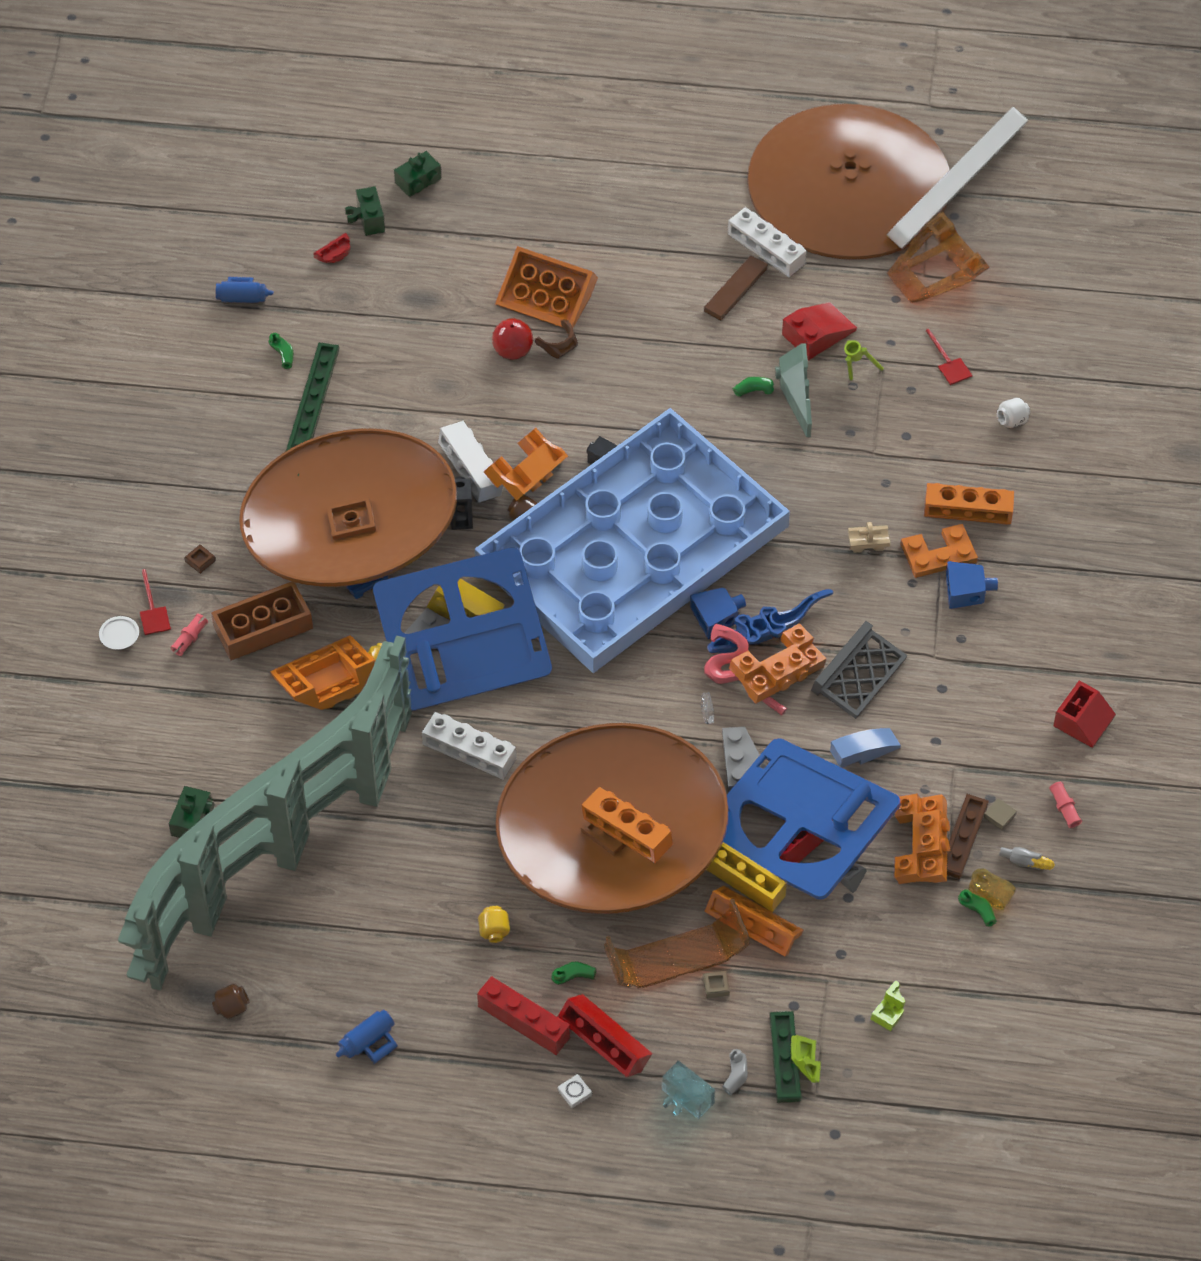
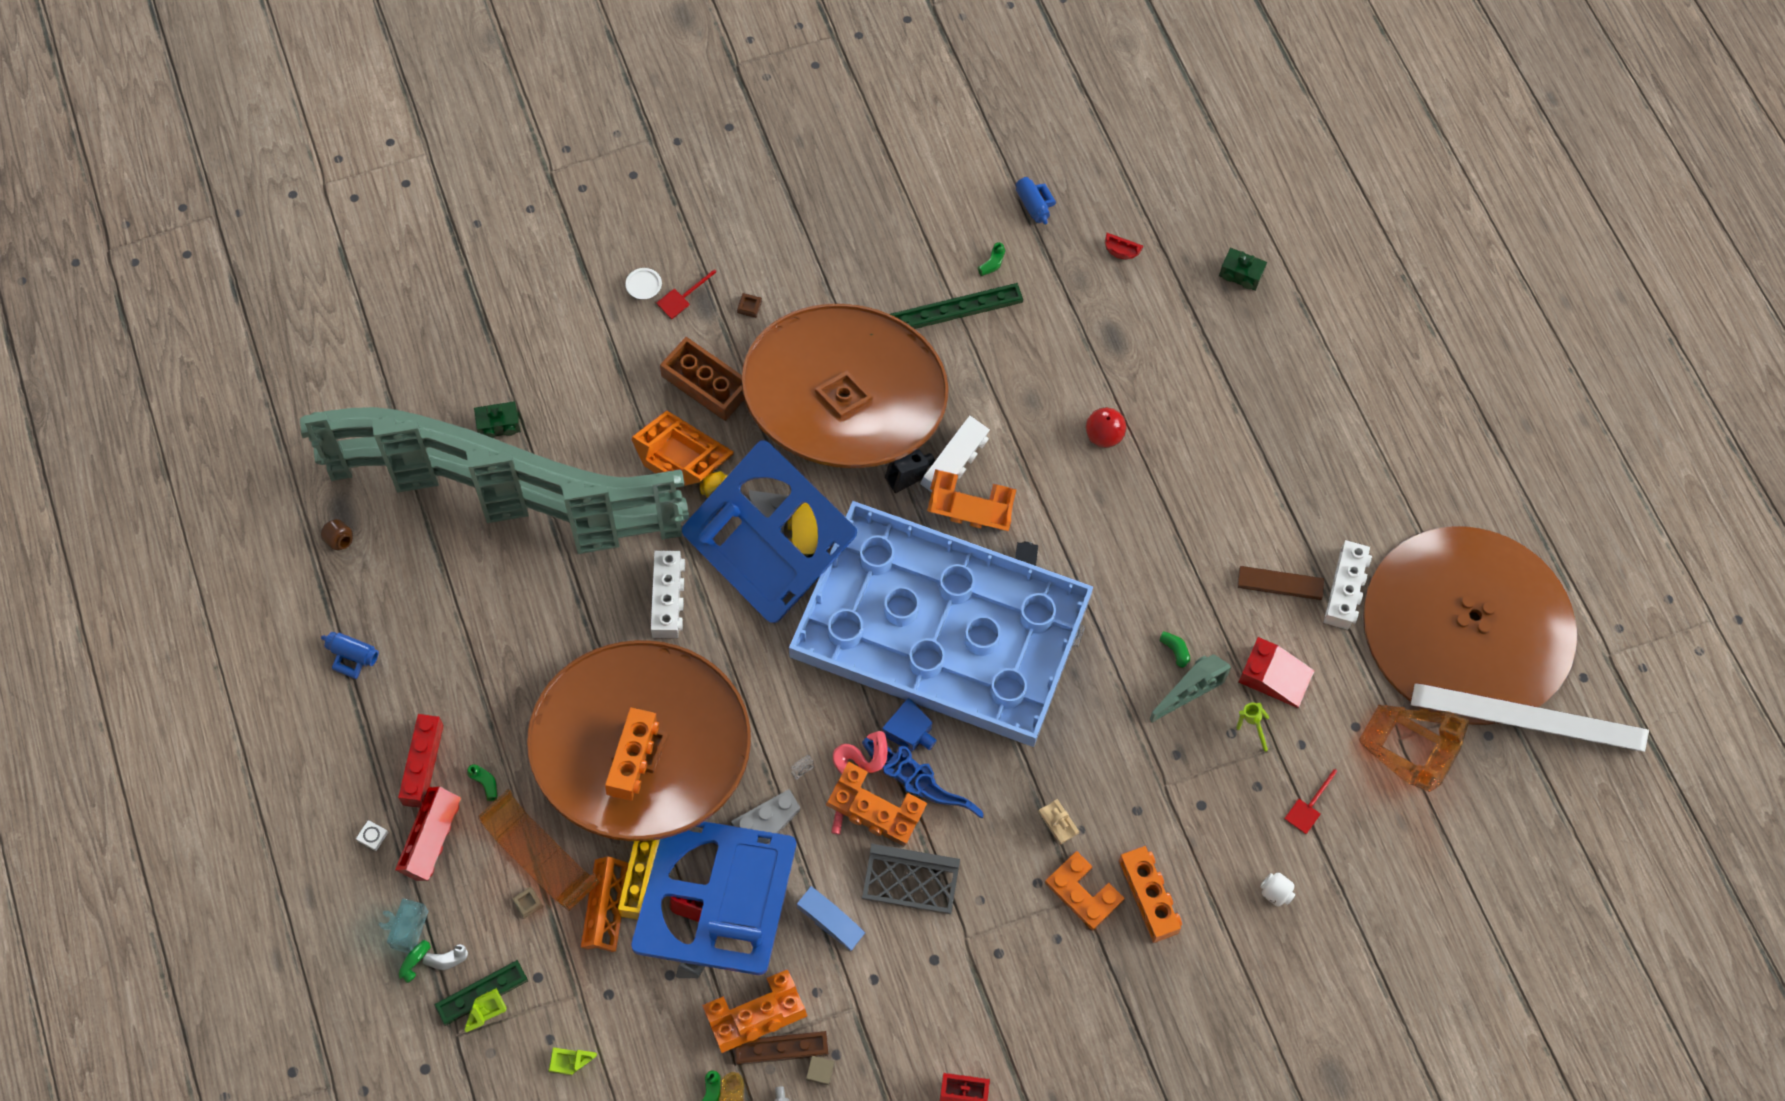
camera: 60 degrees right, 10 degrees up
coral pin [170,614,208,656] -> none
dark green brick [345,186,385,236] -> none
yellow head [478,906,510,943] -> none
orange slope [495,246,598,328] -> none
reddish brown head [507,495,538,521] -> none
reddish brown helmet [535,319,578,359] -> none
blue torso [946,561,998,609] -> none
none -> green arm [398,940,431,983]

